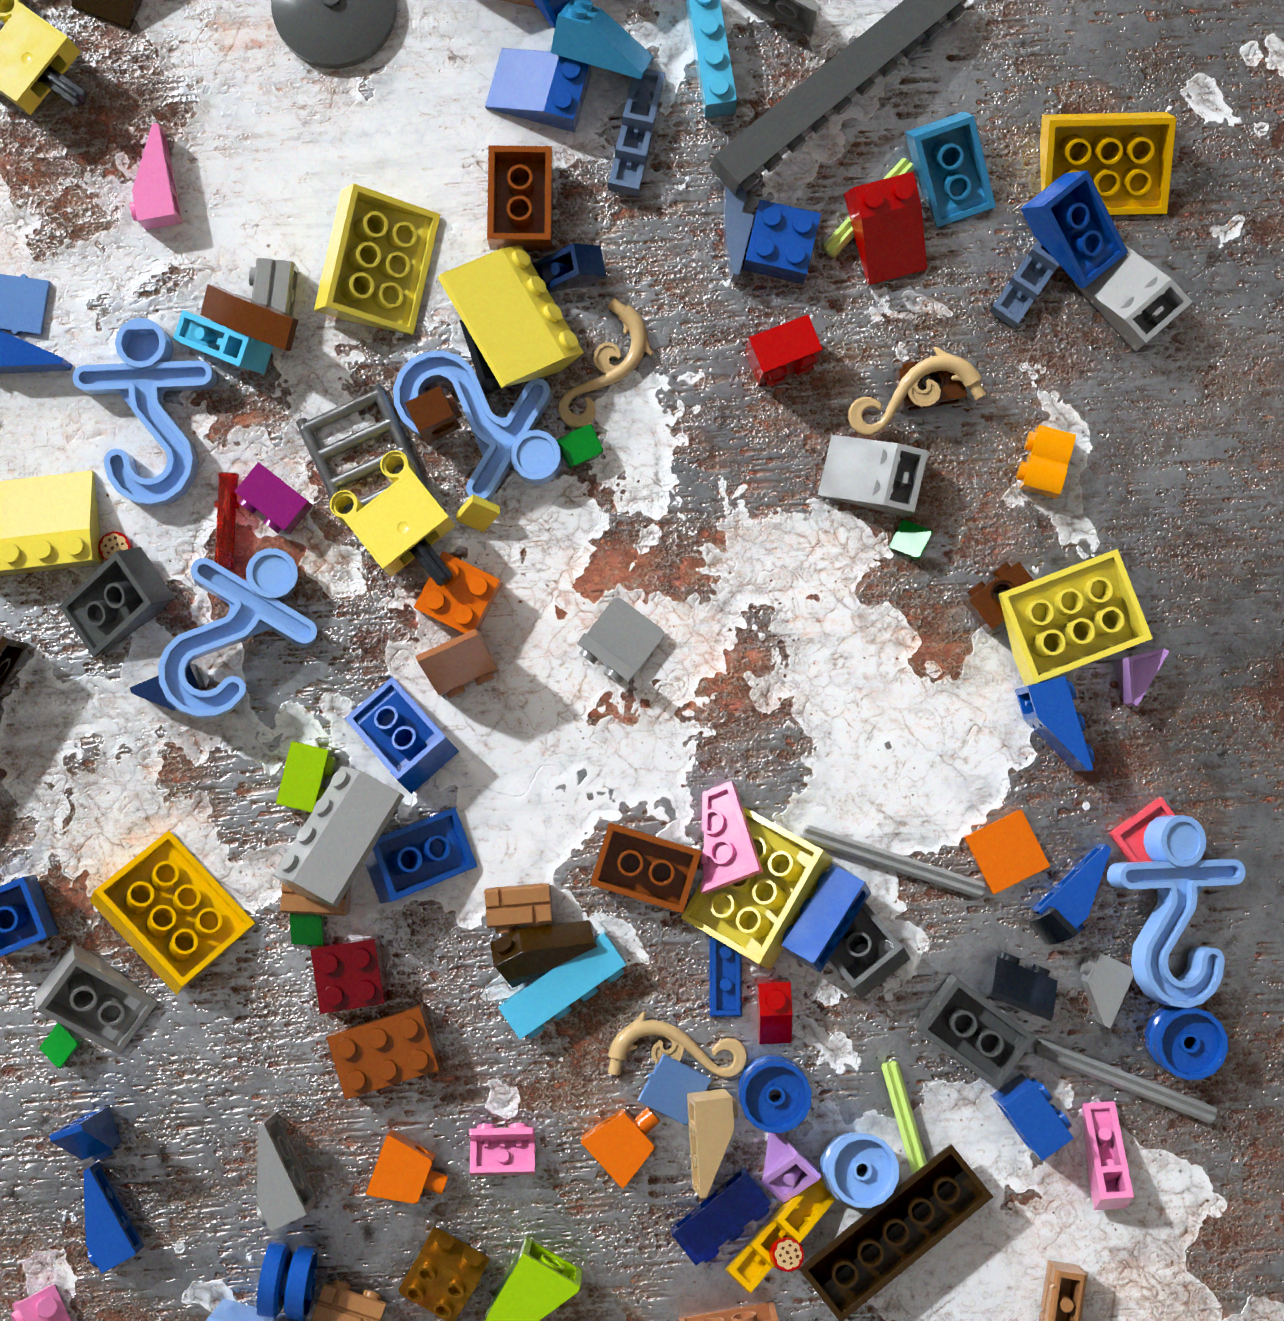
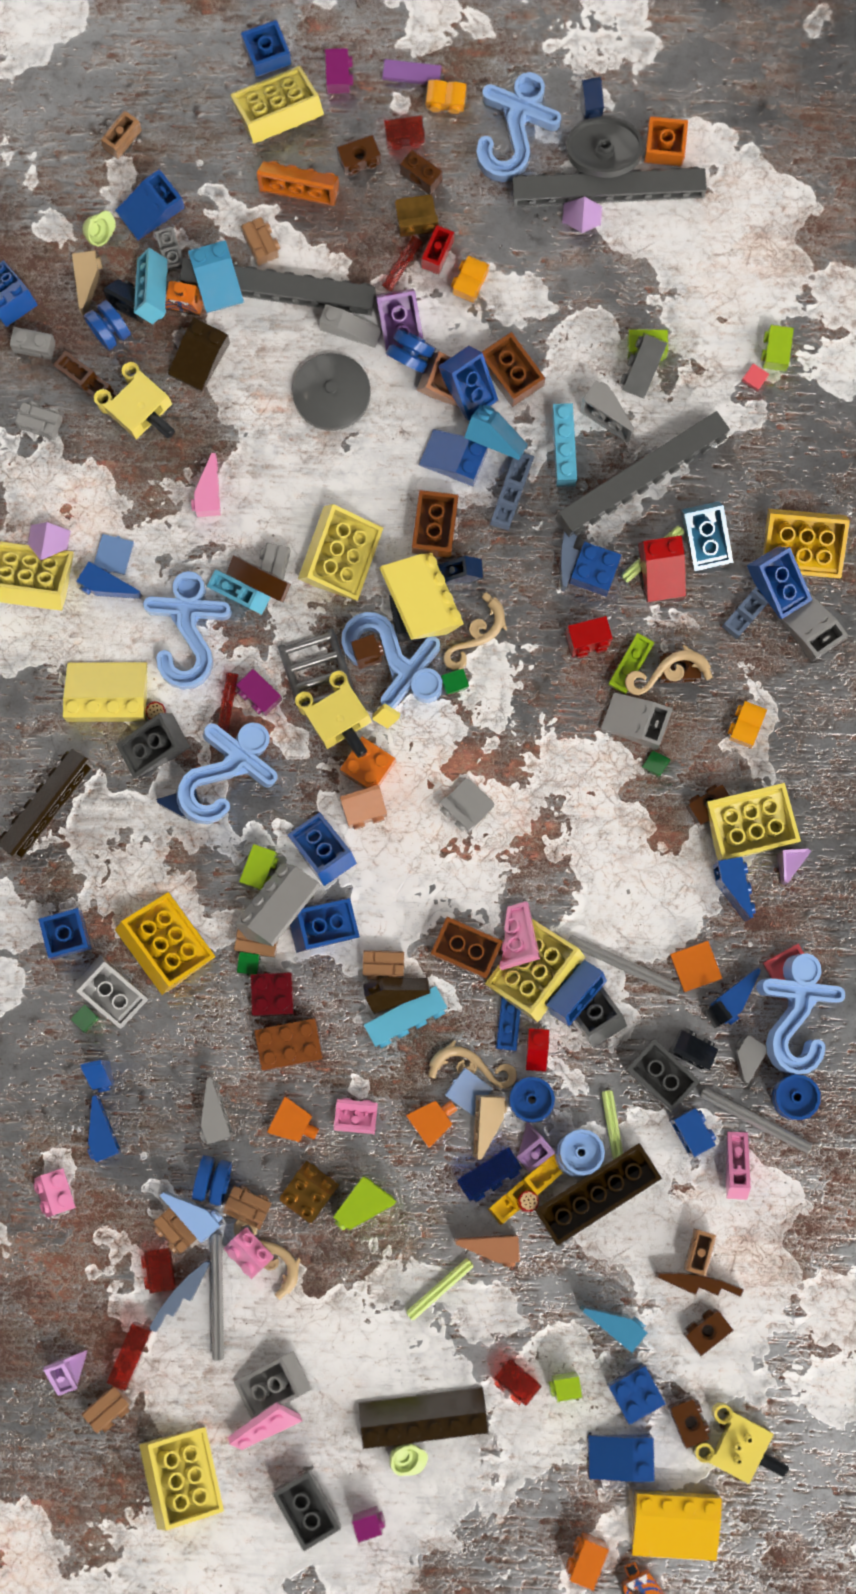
camera: 10 degrees right, 5 degrees down
none -> lime plate [608,633,655,695]

